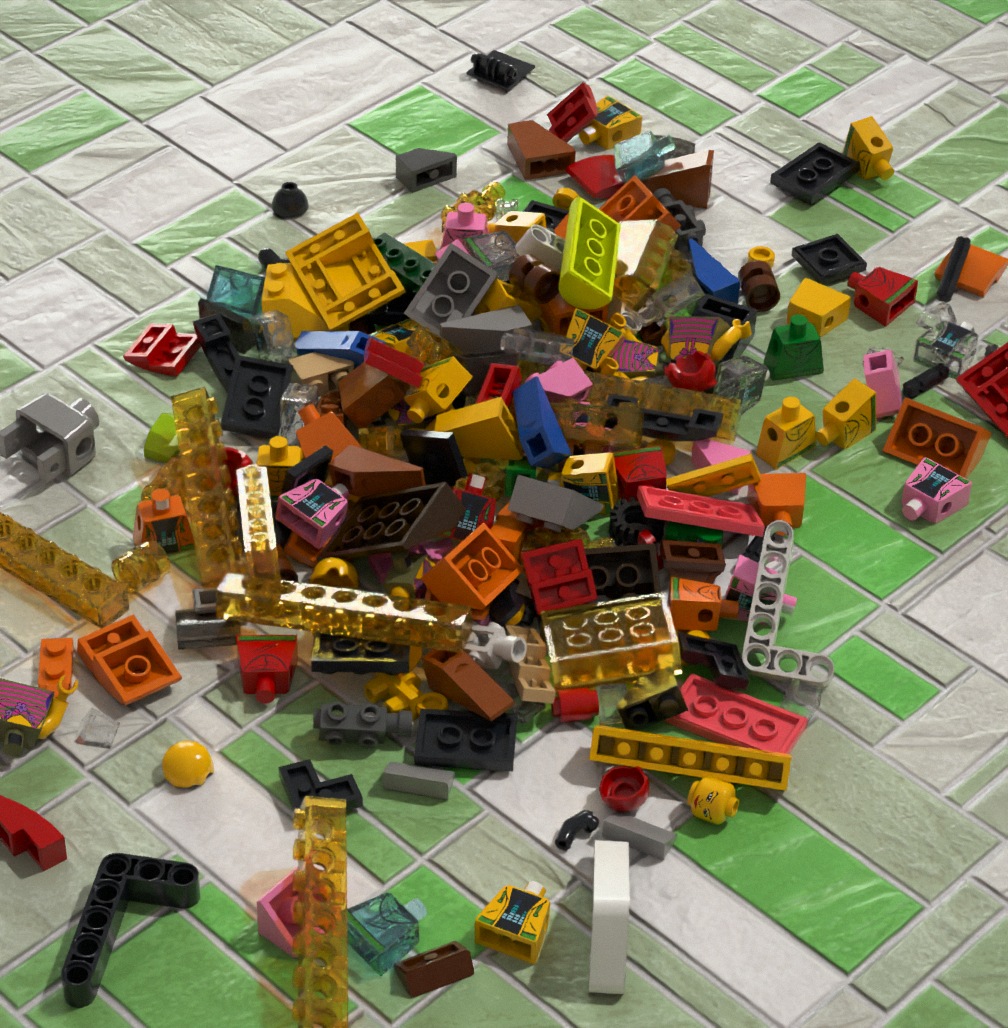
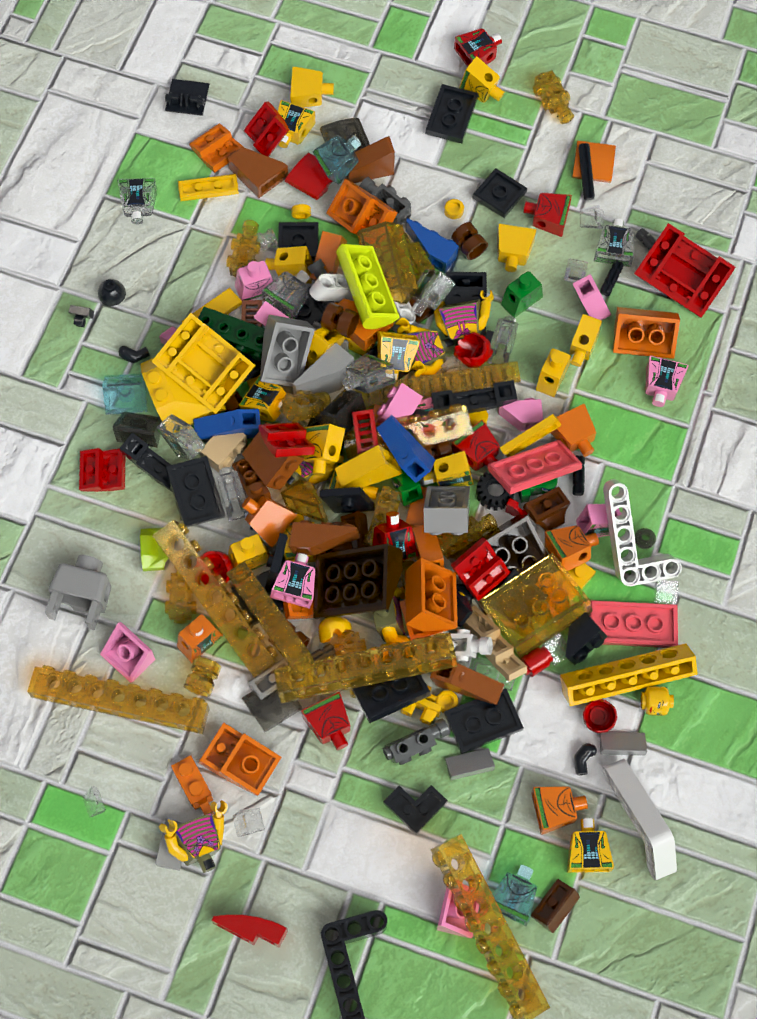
camera: 25 degrees left, 25 degrees up
yellow hair [162,740,214,788] -> none
dark grey slope [396,148,457,193] -> none
black plate [674,632,750,690] -> none
none -> tile [69,305,94,328]
none -> bright pink slope [100,622,155,683]
none -> torso [117,178,157,224]
none -> yellow tile [178,174,239,201]
none -> orange slope [189,123,243,173]
none -> yellow torso [290,67,334,107]
none -> red torso [454,28,502,67]
none -> orange torso [531,787,588,835]
none -> clear yellow brick [533,70,574,124]
none -> clear smoke plate [634,528,656,549]

